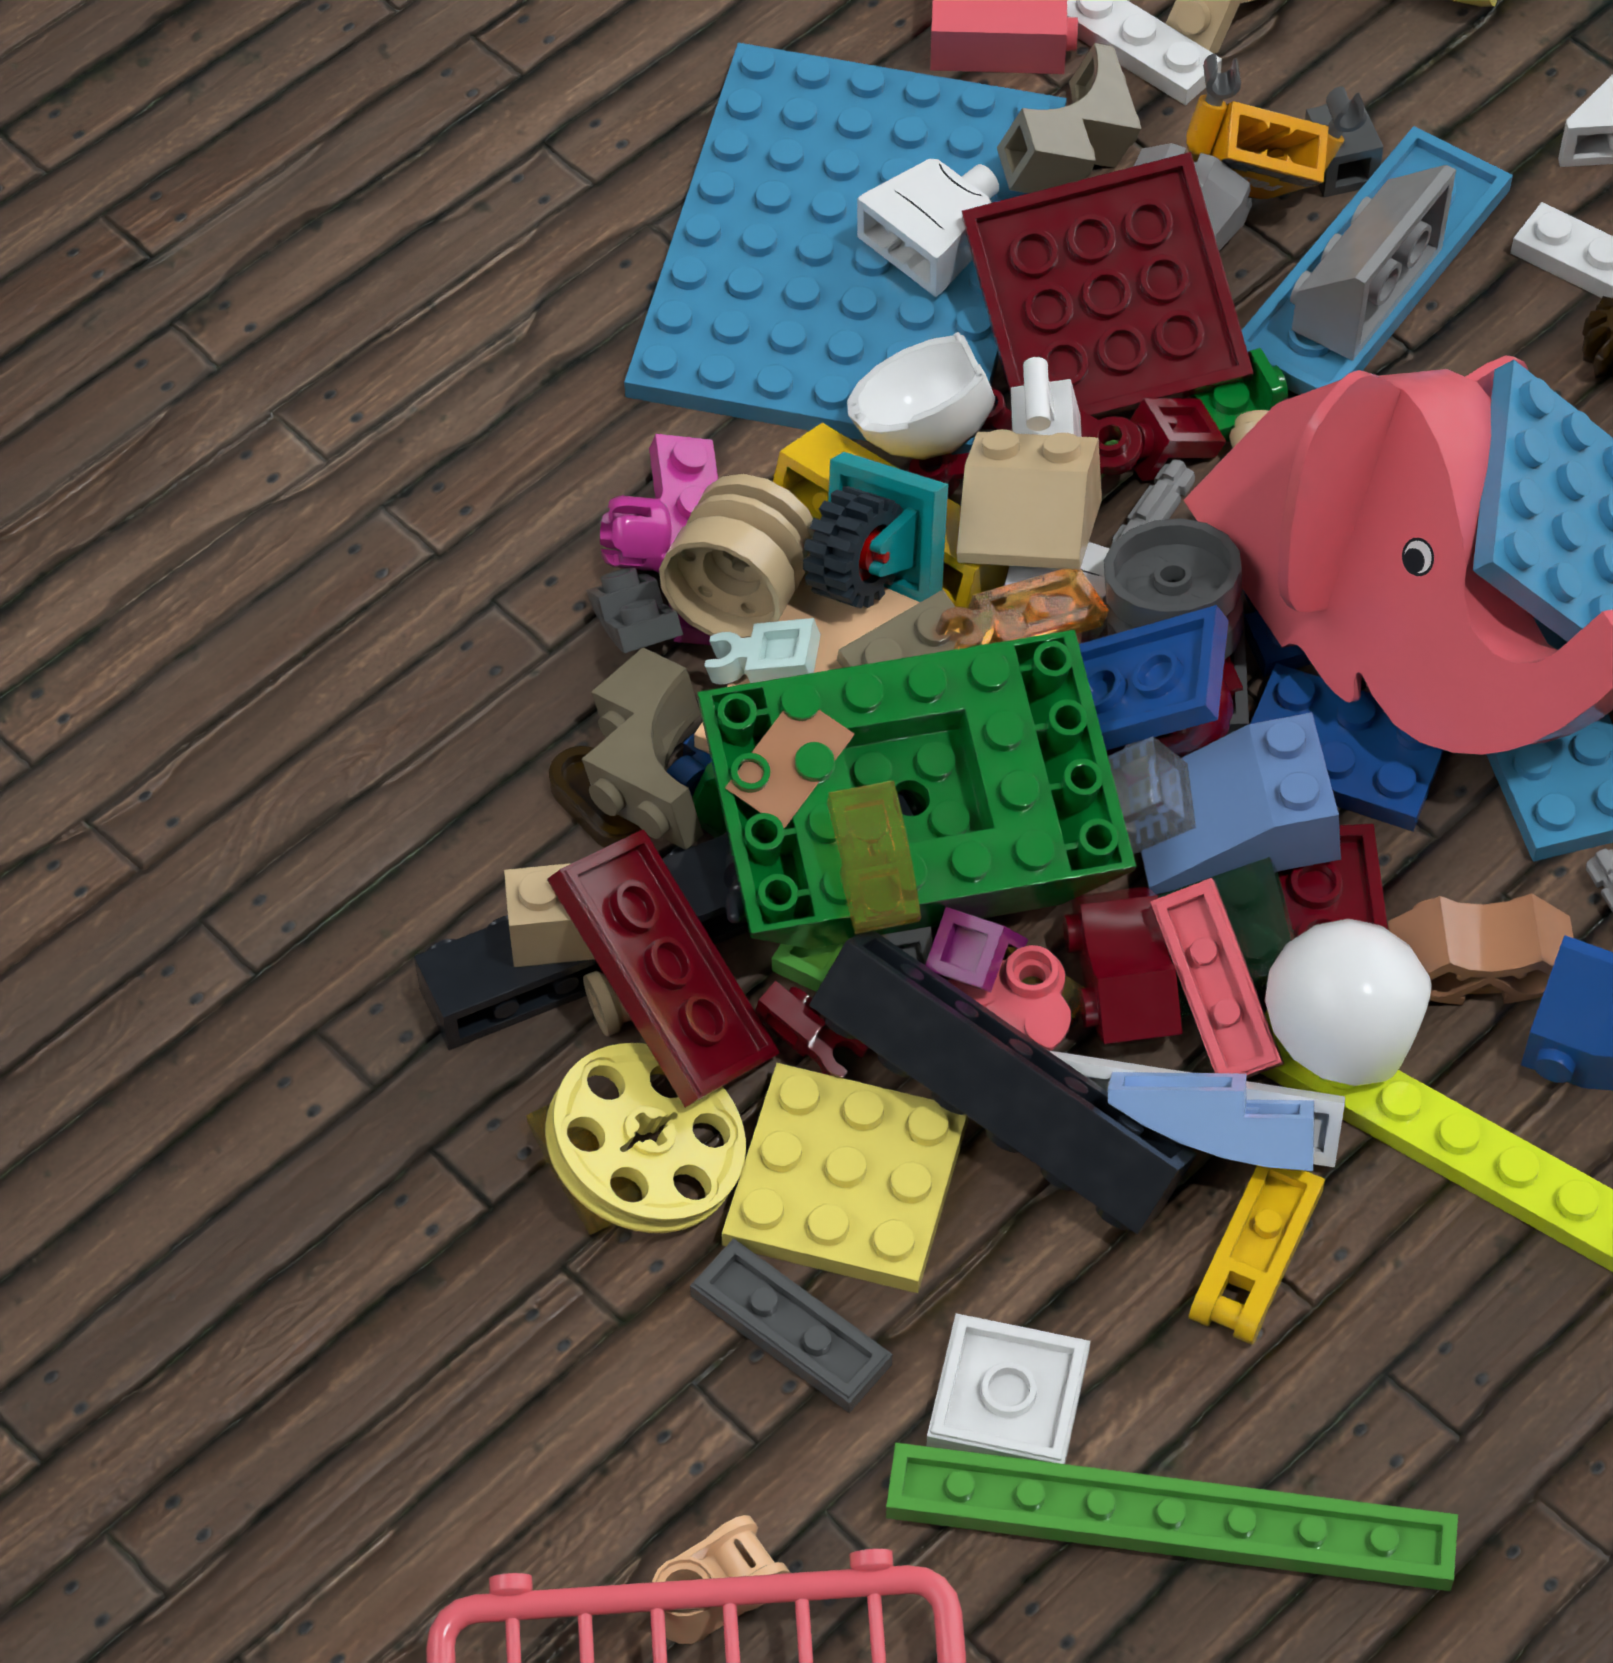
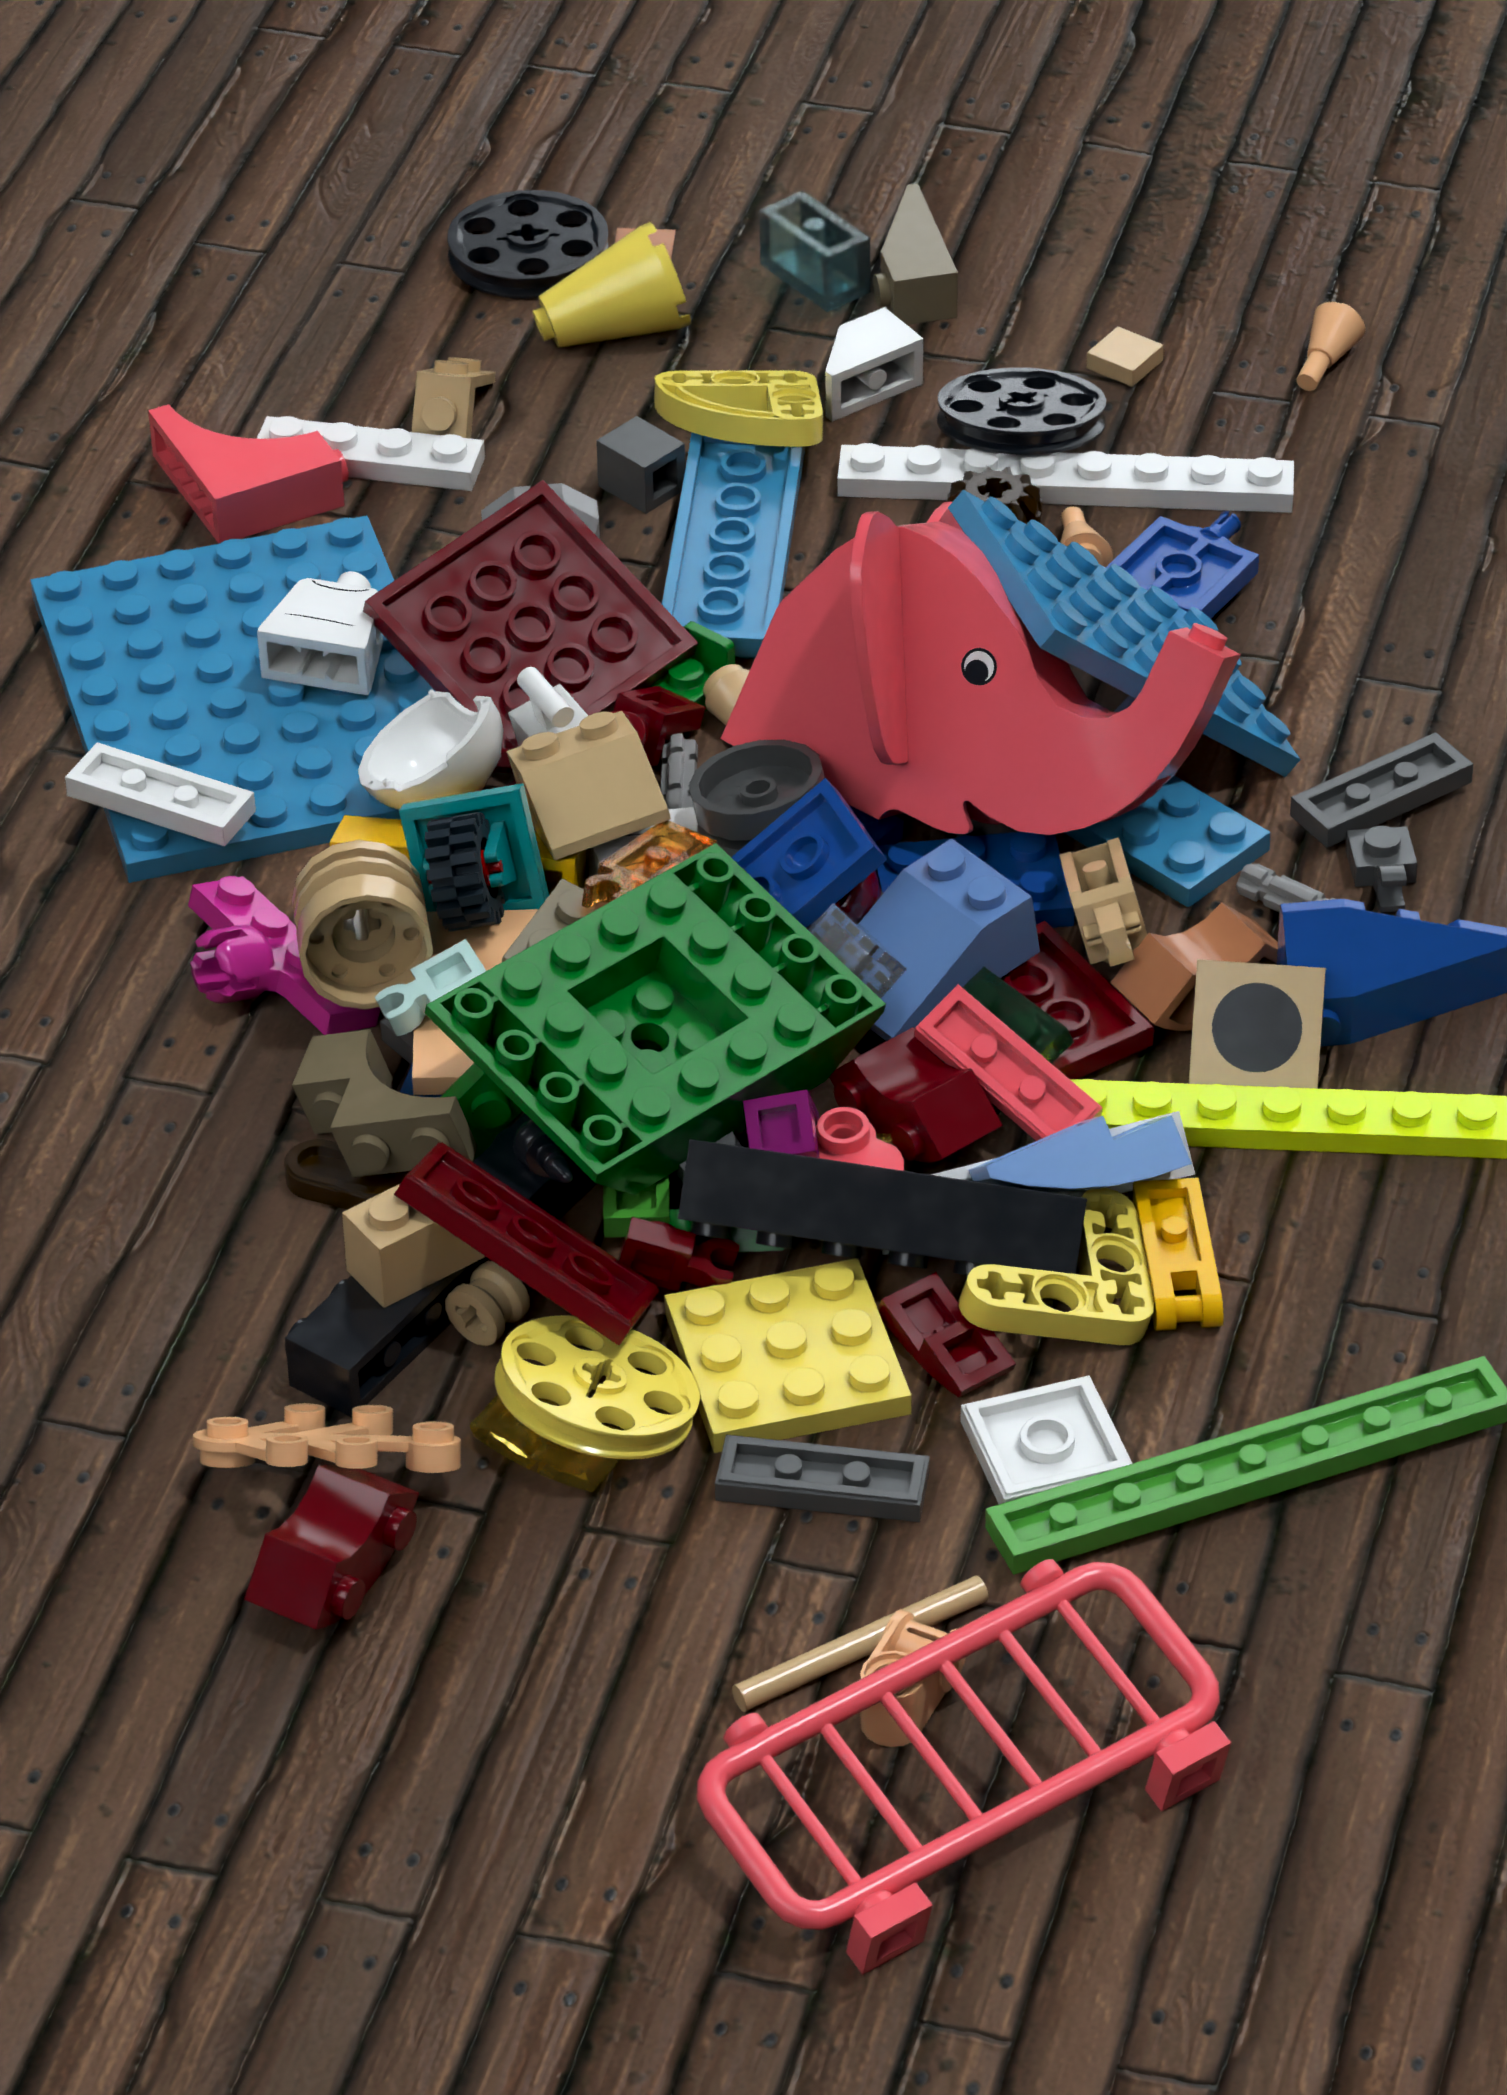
camera: 30 degrees left, 15 degrees down
dark grey slope [586,568,683,653] -> none
nougat sticker [725,710,855,828] -> none
clear yellow slope [827,780,921,934] -> none
dark tan arch [997,43,1141,193] -> none
light orange torso [1186,54,1367,199] -> none
white cylinder [1265,919,1431,1086] -> none
light grey slope [1290,165,1456,361] -> none
none -> white plate [65,742,256,847]
none -> light nougat plant [193,1403,461,1473]
none -> dark red brick [244,1465,419,1630]
none -> light yellow beam [654,370,823,447]
none -> tan bar [732,1575,989,1712]
none -> dark red slope [878,1272,1016,1398]
none -> light yellow beam [959,1188,1154,1345]
none -> tan hinge [1059,837,1147,967]
none -> tile [1189,959,1326,1089]

